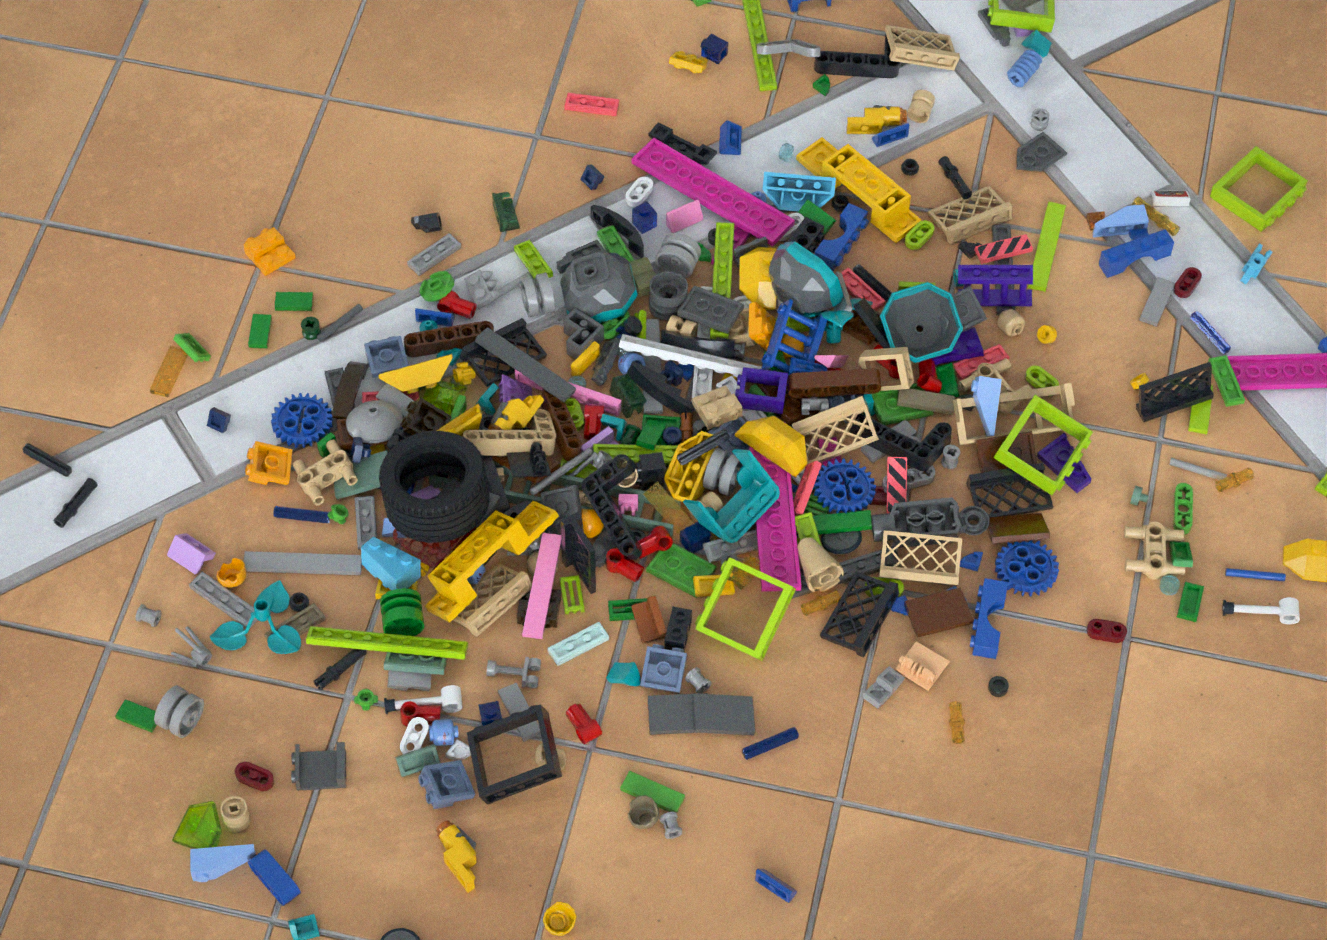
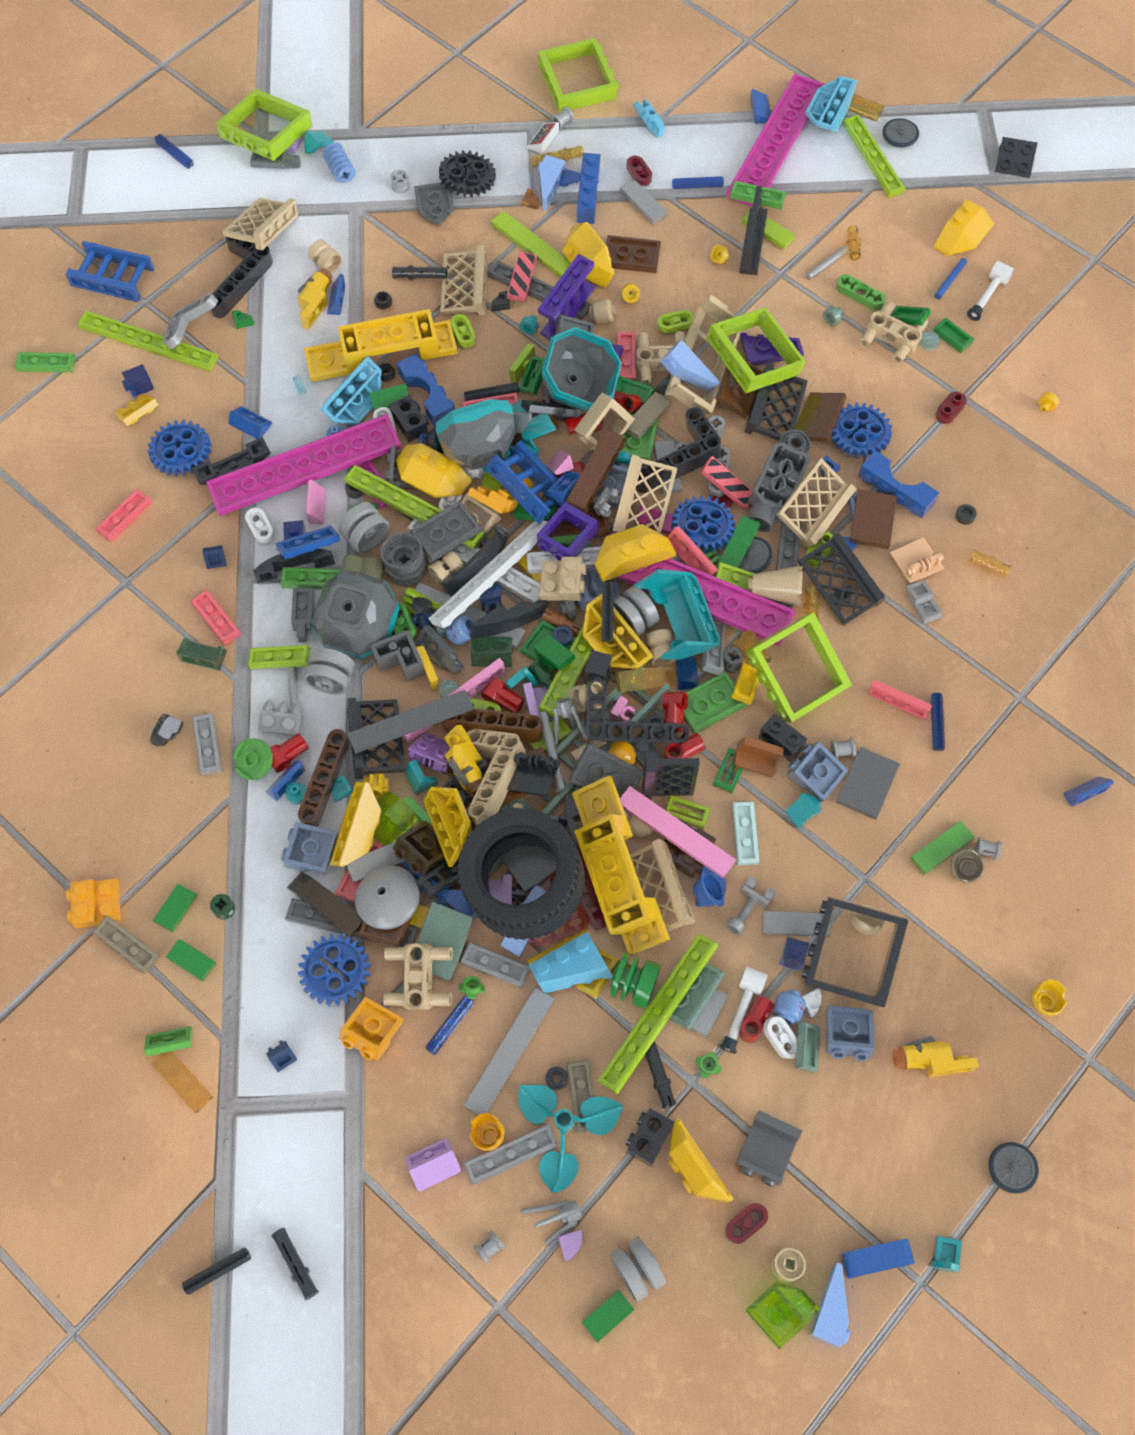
camera: 60 degrees left, 10 degrees up
dark grey bar [317,304,363,341] -> none
green tile [317,432,337,458] -> none
dark blue tile [351,437,371,463] -> none
red piece [565,703,602,744] -> none
dark grey tile [692,693,755,735] -> none
none -> dark tan tile [92,915,160,974]
none -> blue gear [147,420,212,477]
none -> coral tile [190,590,241,646]
none -> blue plate [276,525,340,559]
none -> black gear [439,150,496,198]
none -> light grey bush [551,106,574,129]
none -> lavender tile [558,1230,582,1262]
none -> yellow wedge [562,222,614,288]
none -> reddish brown tile [606,235,661,273]
none -> black brick [625,1108,674,1167]
none -> yellow wedge [668,1117,734,1204]
none -> blue piece [693,866,726,907]
none -> coral tile [868,680,932,719]
none -> yellow tile [1038,392,1059,412]

